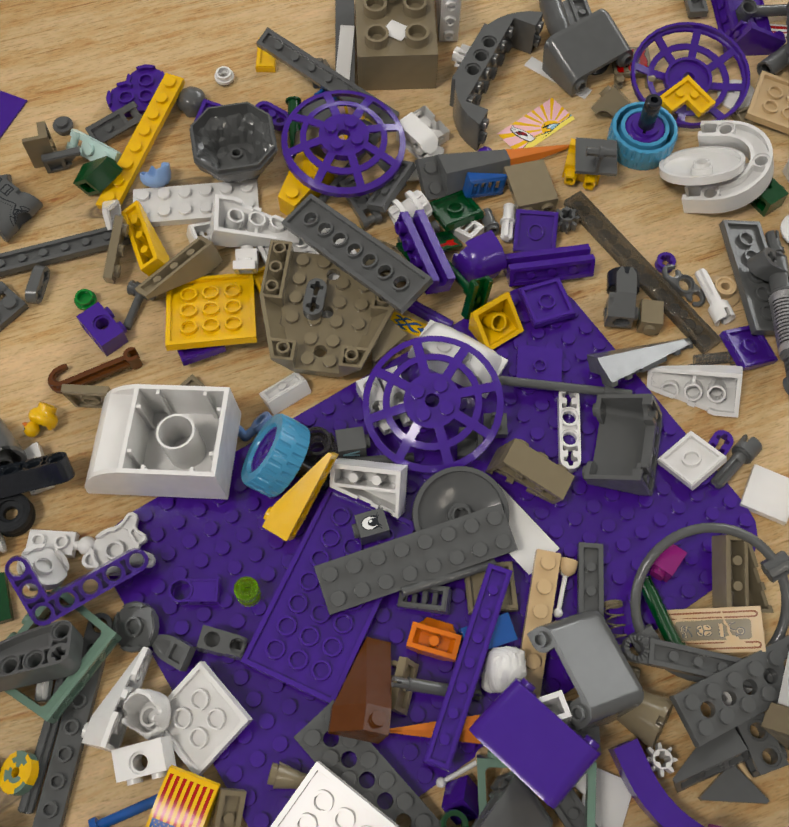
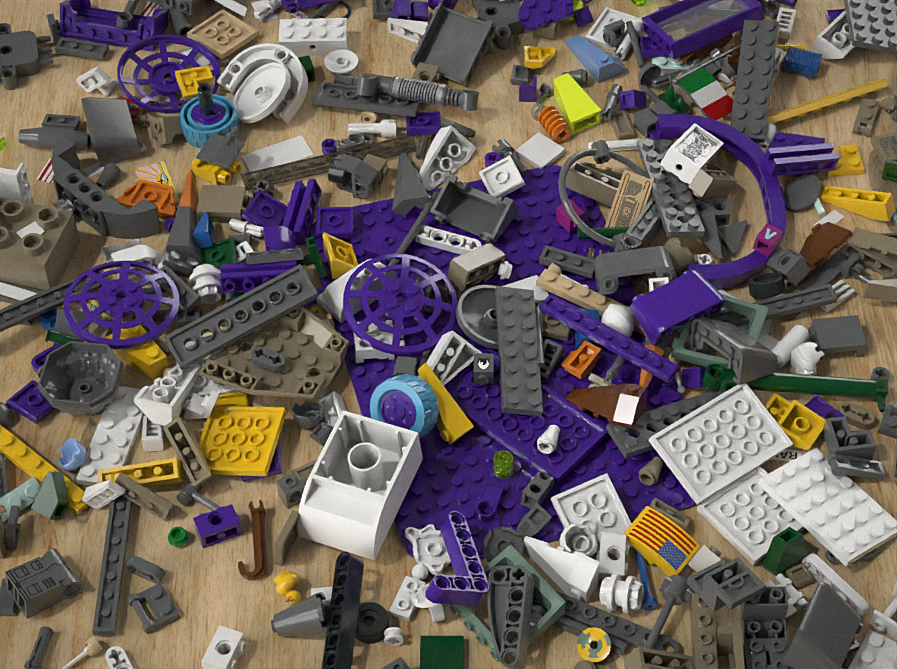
camera: 70 degrees left, 15 degrees down
none -> white plate [76,66,117,96]
none -> dark grey cone [96,163,121,189]
none -> orange wing [114,179,175,219]
none -> white sticker [241,135,314,176]
none -> dark grey tile [246,248,304,264]
none -> dark grey brick [276,472,304,509]
none -> dark grey hair [291,401,324,428]
none -> dark grey slope [309,422,333,447]
none -> dark grey tile [442,118,476,138]
none -> white plate [498,261,512,280]
none -> white cone [537,425,560,454]
none -> white piece [600,574,644,614]

